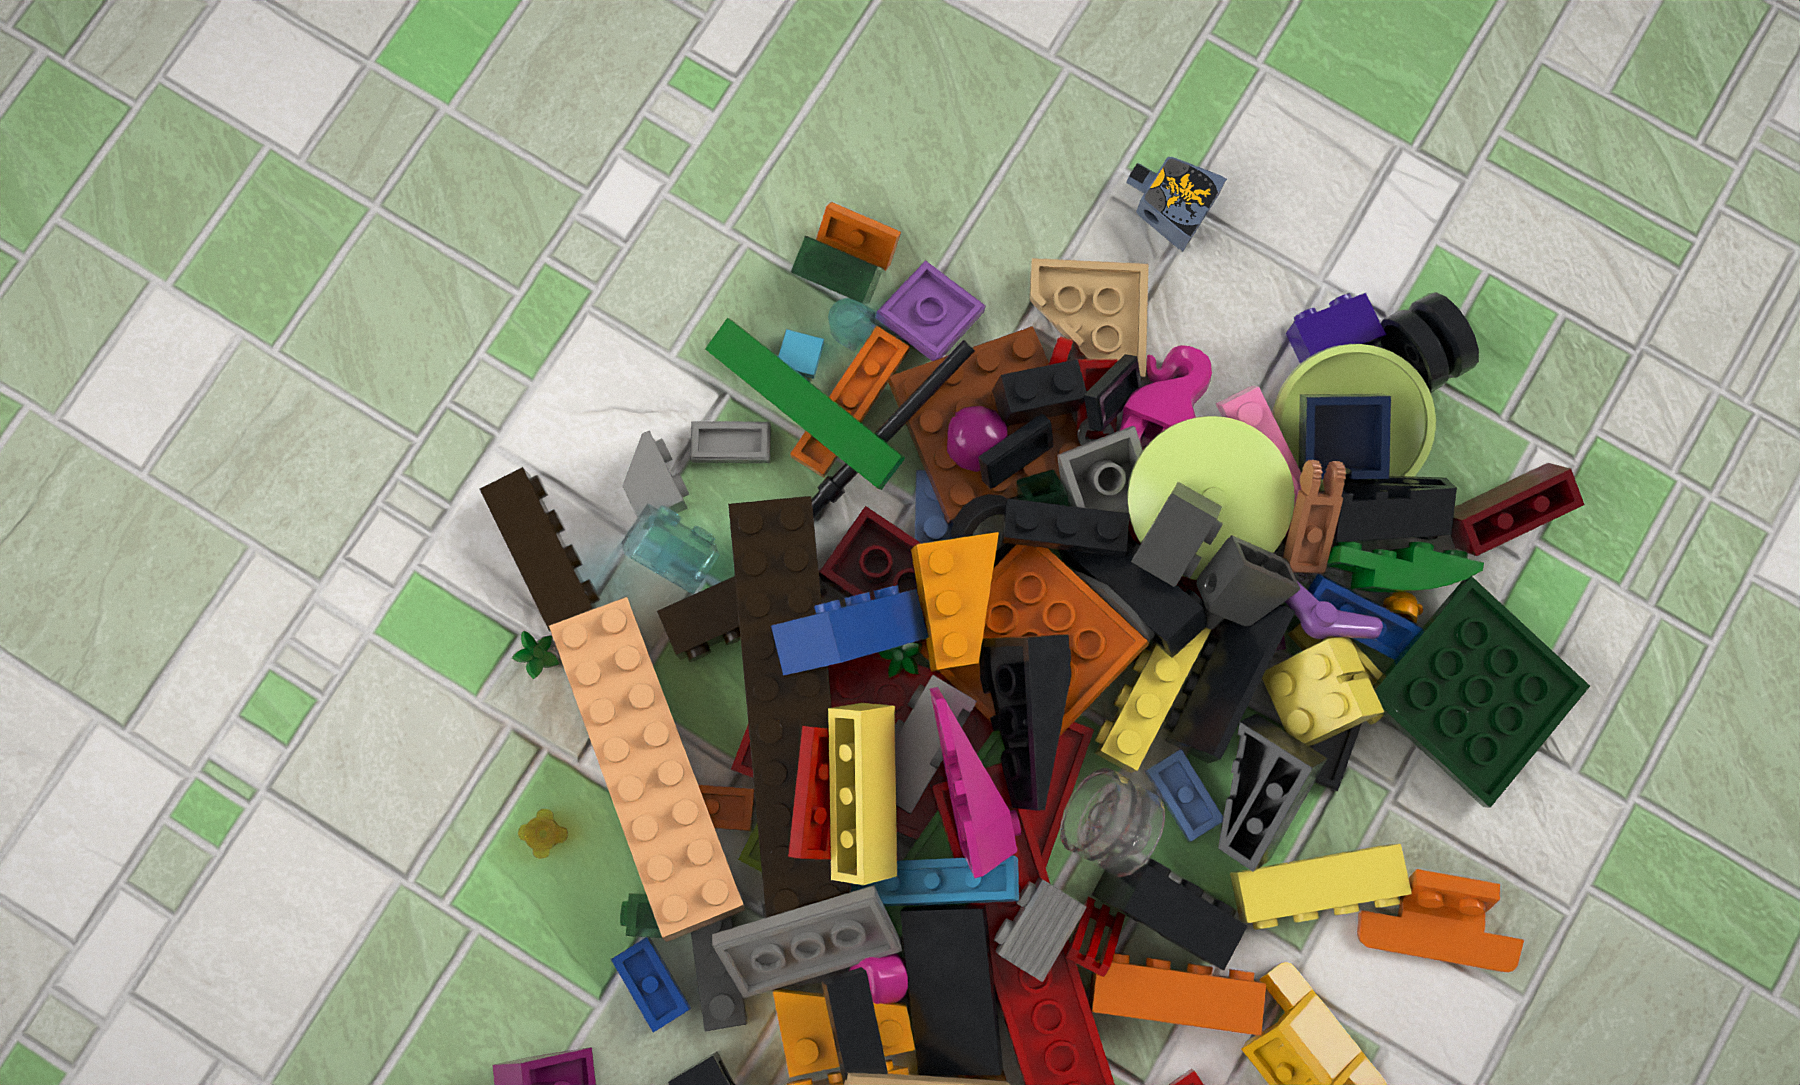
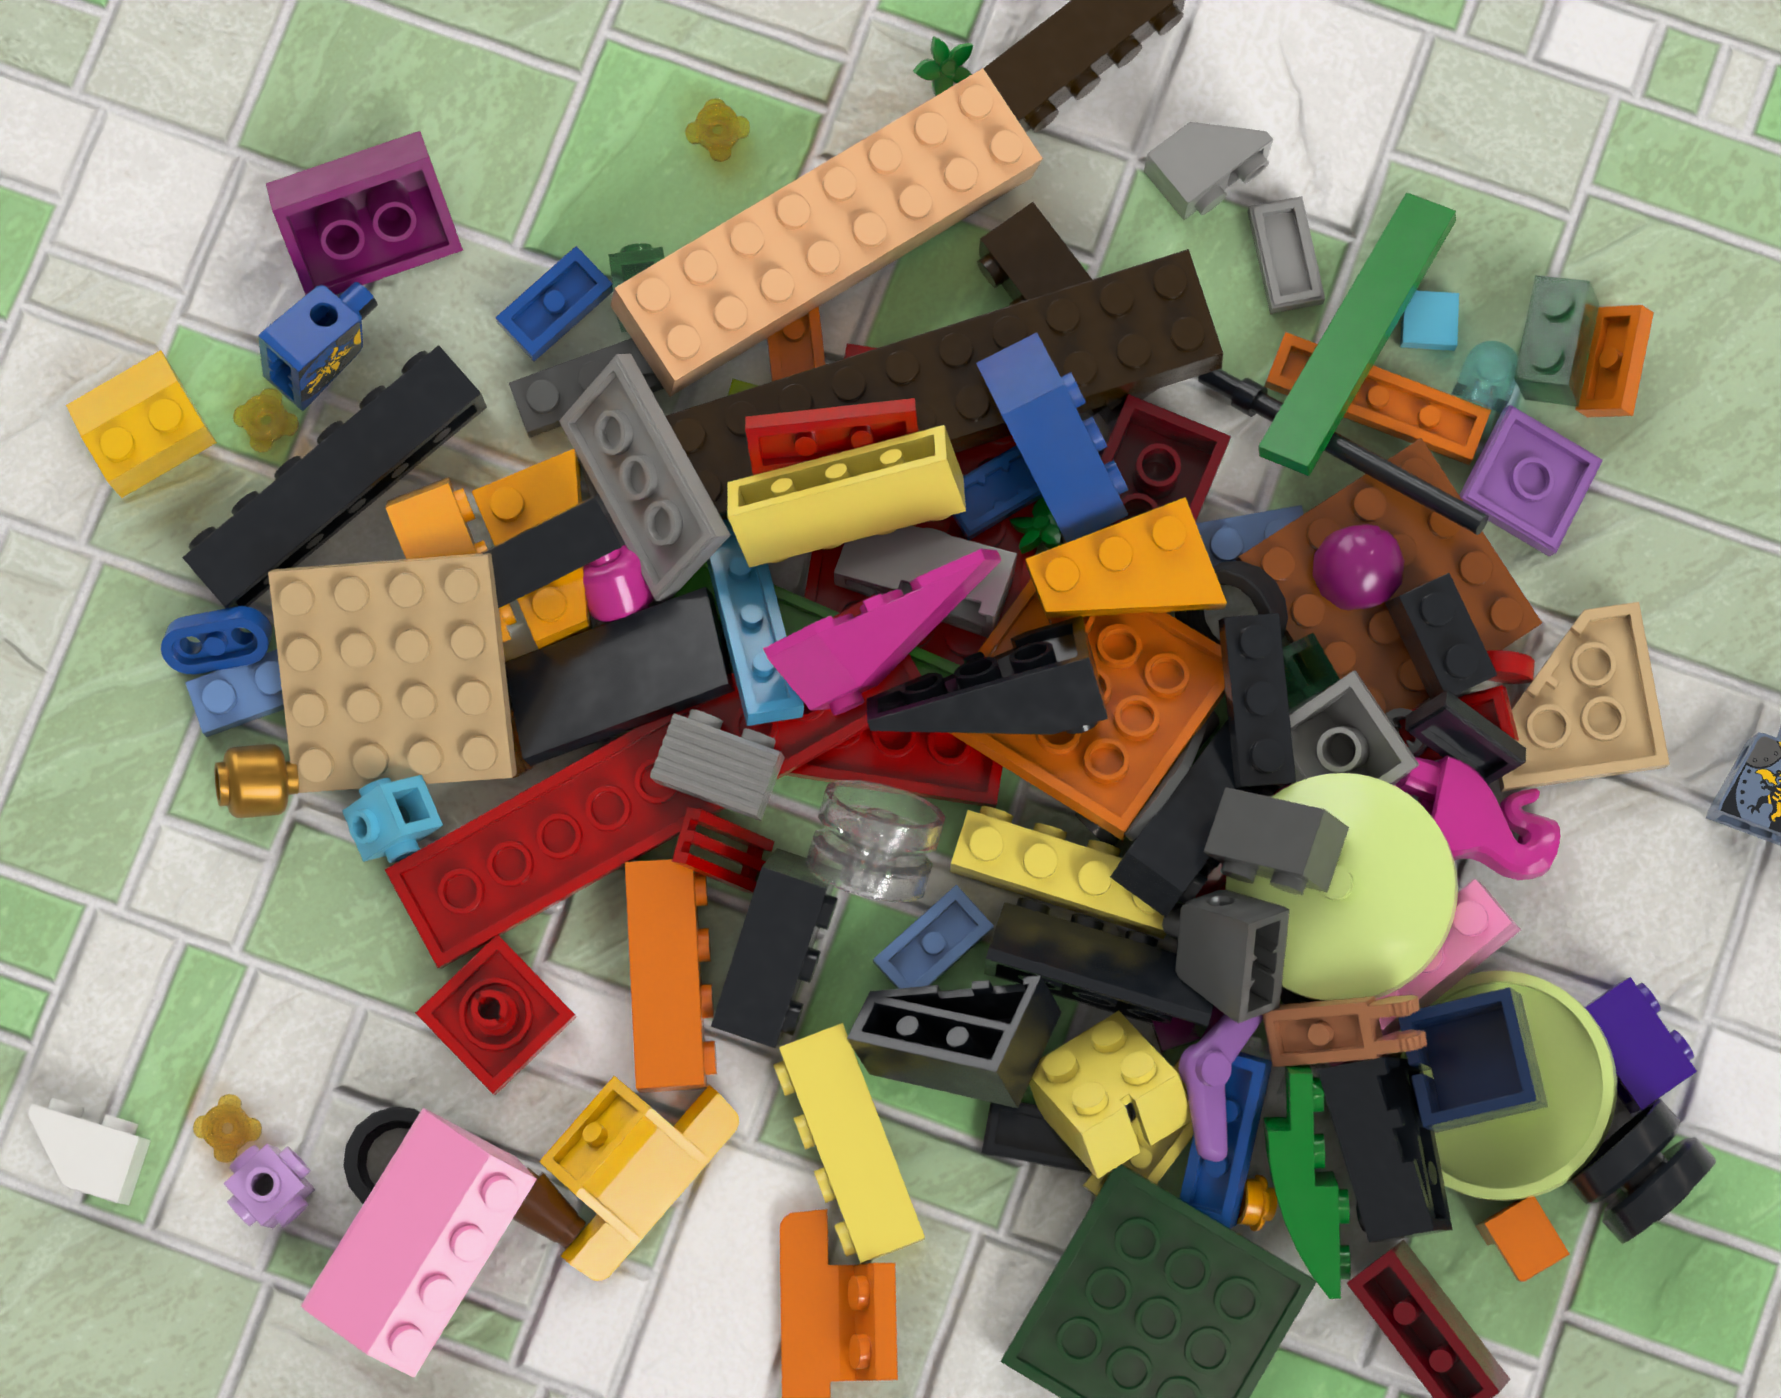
camera: 80 degrees right, 0 degrees up
clear light blue brick [621,503,720,594] -> none
black tile [978,413,1054,489] -> none
none -> blue plate [952,445,1043,541]
none -> orange panel [1475,1196,1570,1282]

